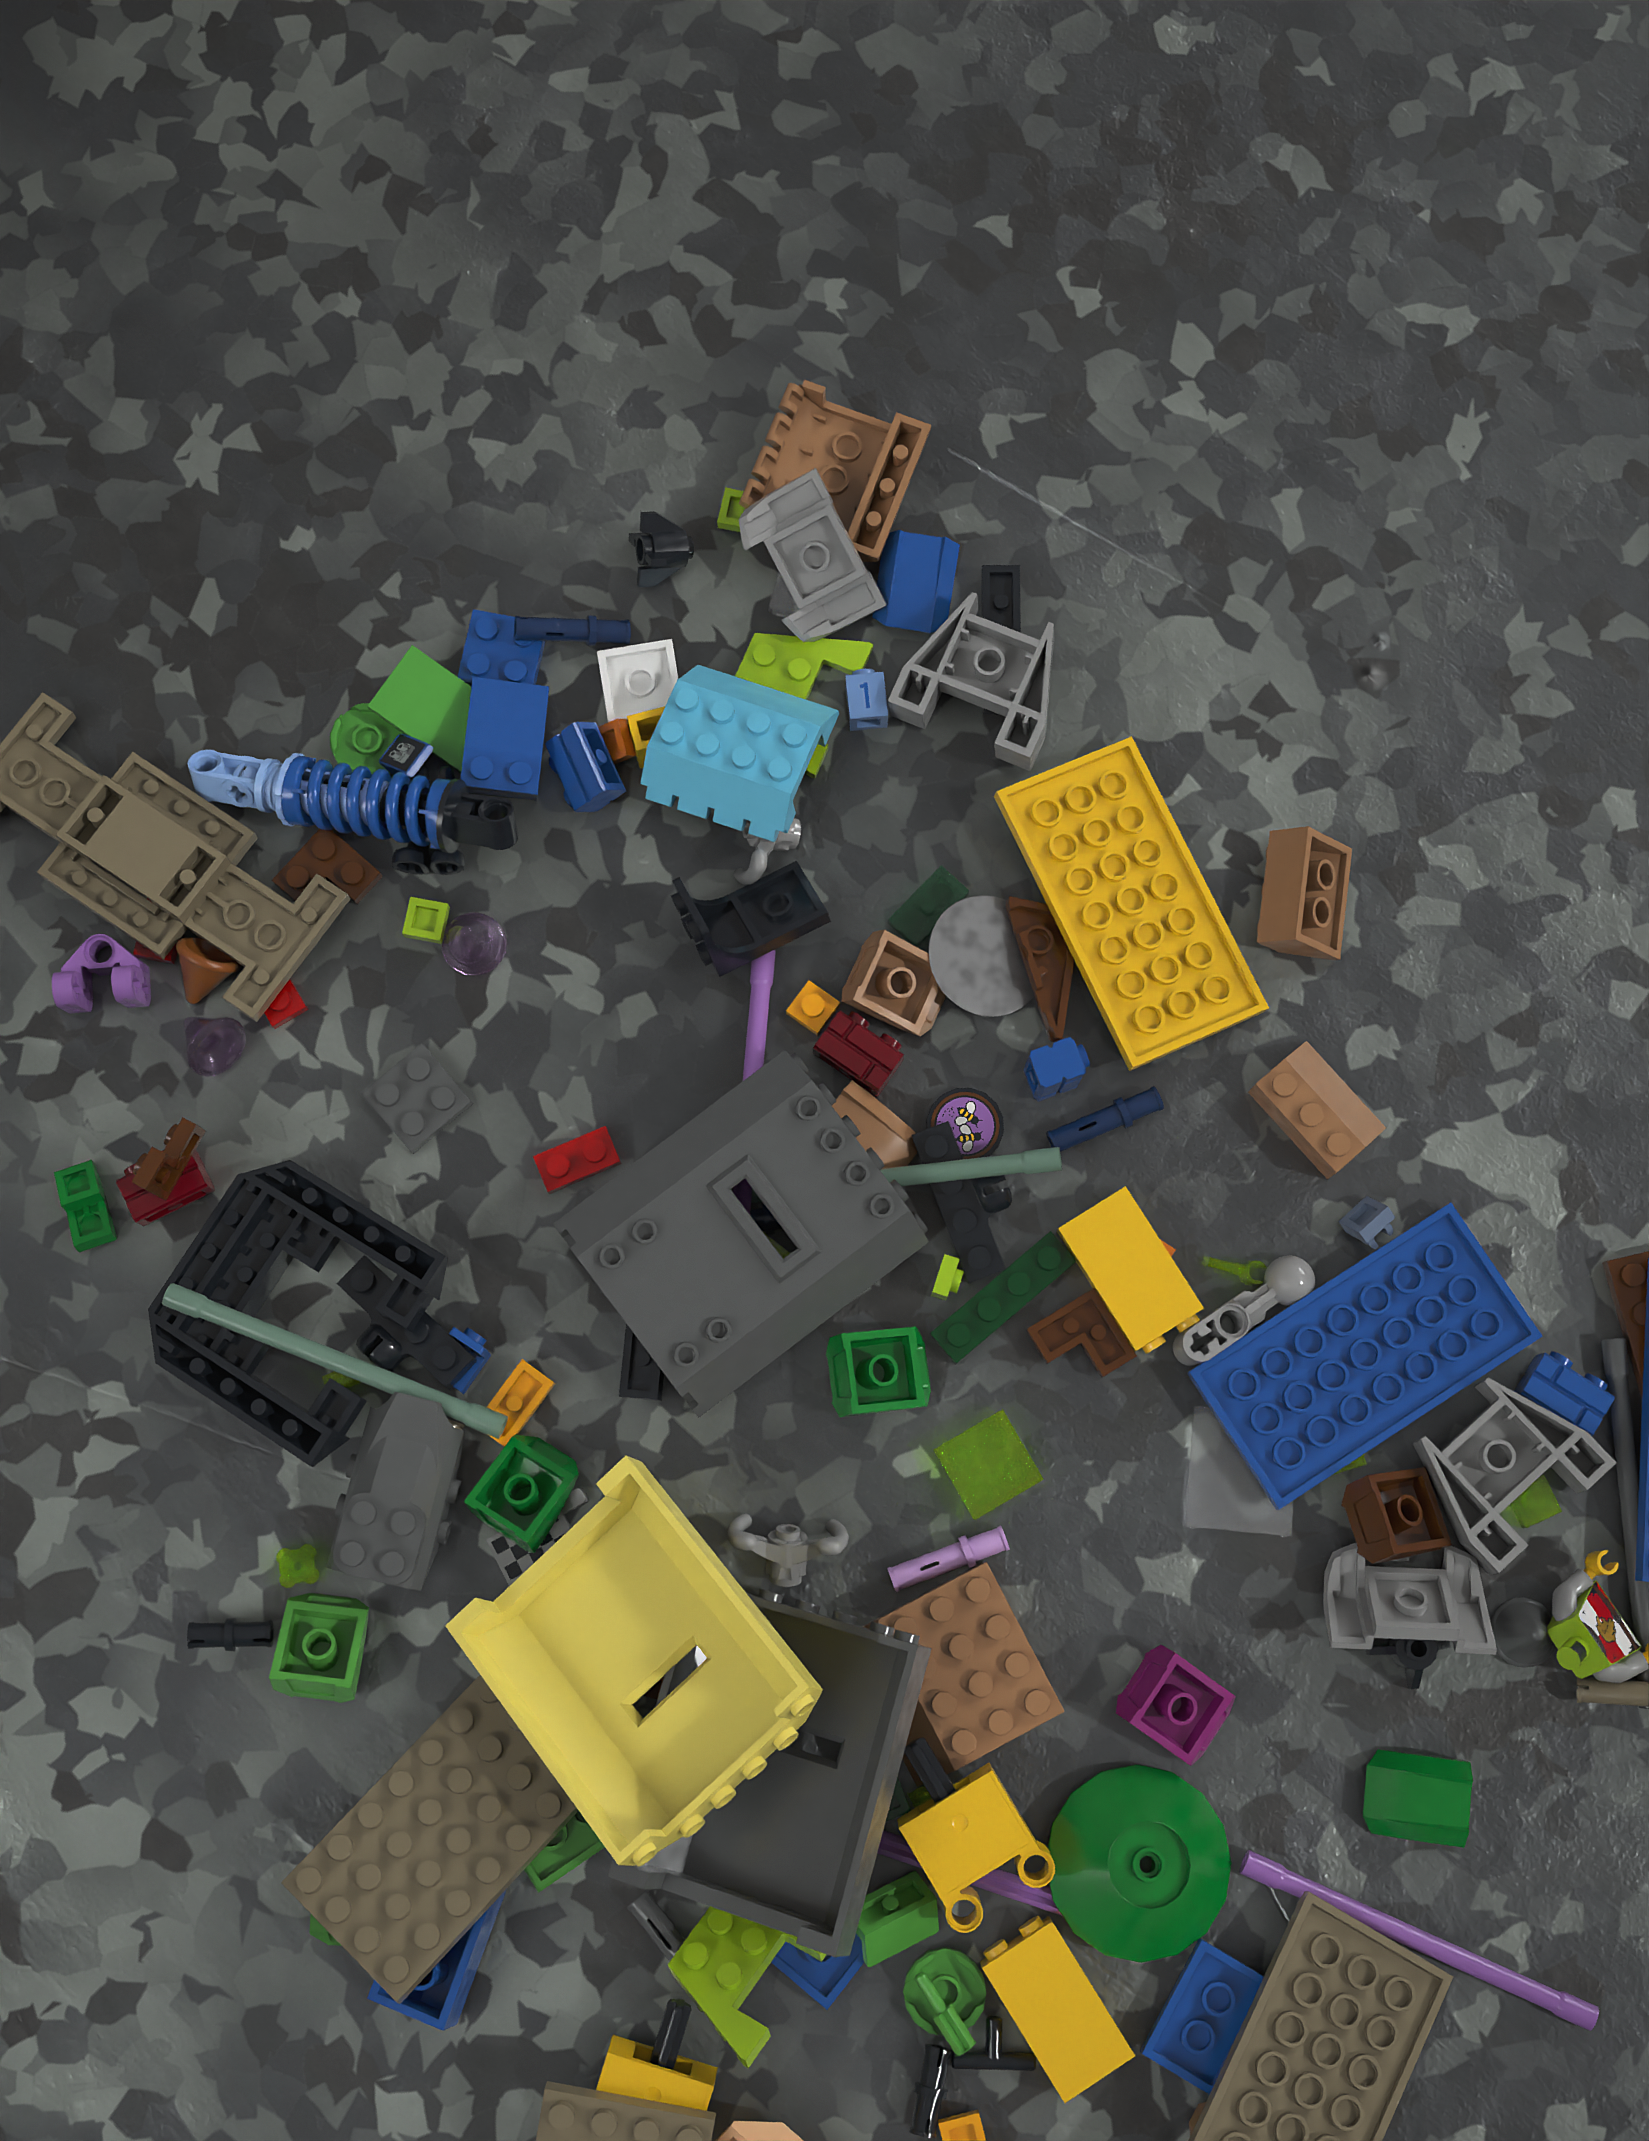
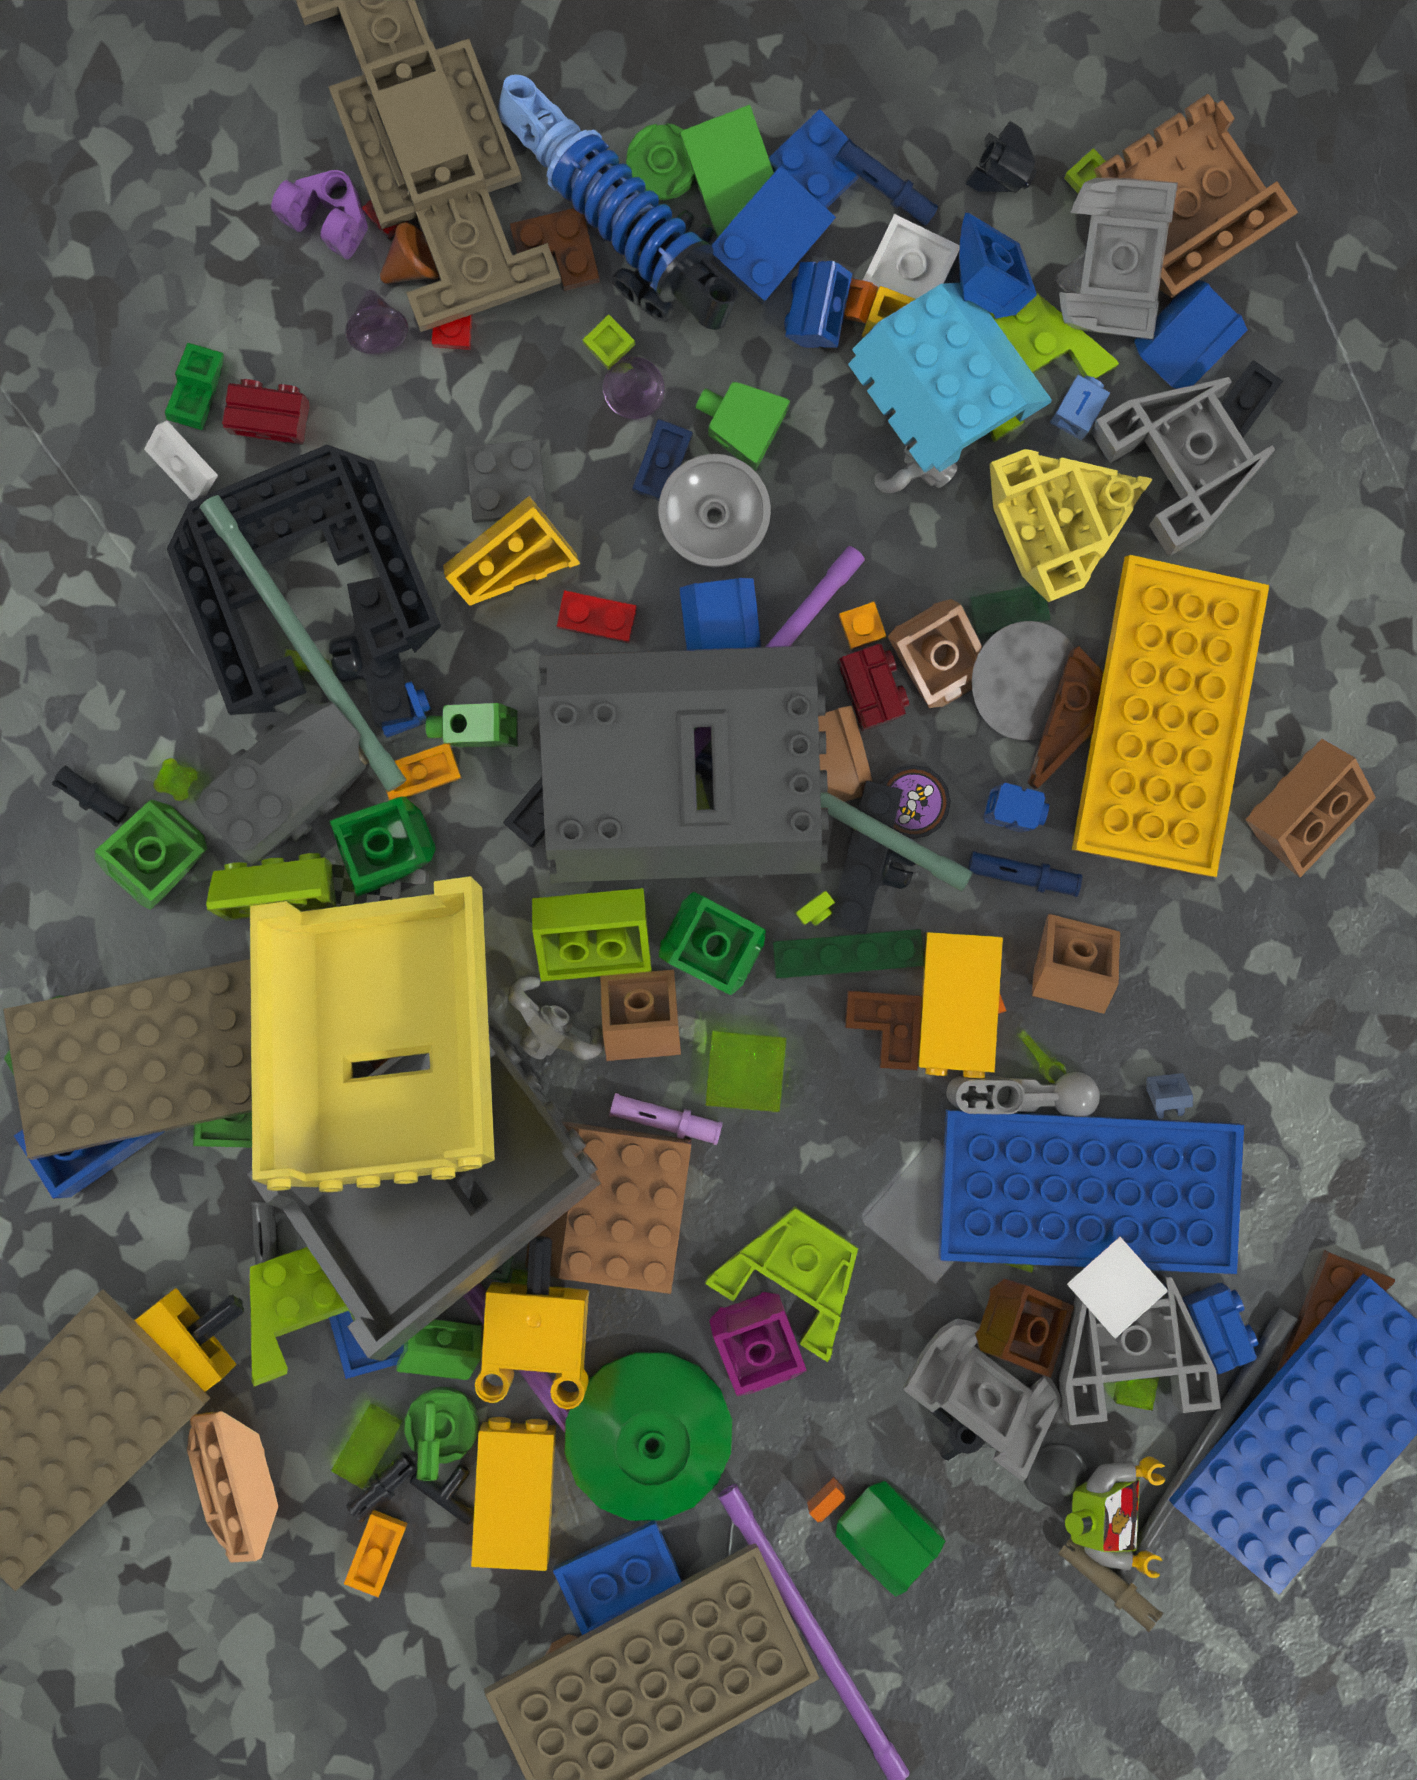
camera: 35 degrees right, 10 degrees up
reddish brown plate [132,1118,206,1200] -> none
slope [379,734,433,778] -> none
black bracket [671,861,831,977] -> none
medium nougat slope [1248,1041,1386,1180] -> none
none -> white plate [144,421,218,501]
none -> lime slope [206,853,337,921]
none -> clear neon green plate [331,1403,403,1490]
none -> bright green torso [426,703,518,747]
none -> yellow wedge [443,496,581,606]
none -> lime slope [532,888,652,982]
none -> medium nougat slope [600,970,681,1061]
none -> dark blue plate [632,419,693,501]
none -> light grey dish [659,454,771,567]
none -> blue slope [679,578,761,650]
none -> bright green torso [696,382,790,471]
none -> lime wing [705,1207,858,1362]
none -> orange tile [807,1477,845,1523]
none -> blue slope [959,213,1037,319]
none -> light yellow wedge [990,449,1152,602]
none -> medium nougat slope [1032,914,1120,1014]
none -> white sticker [1067,1237,1168,1339]

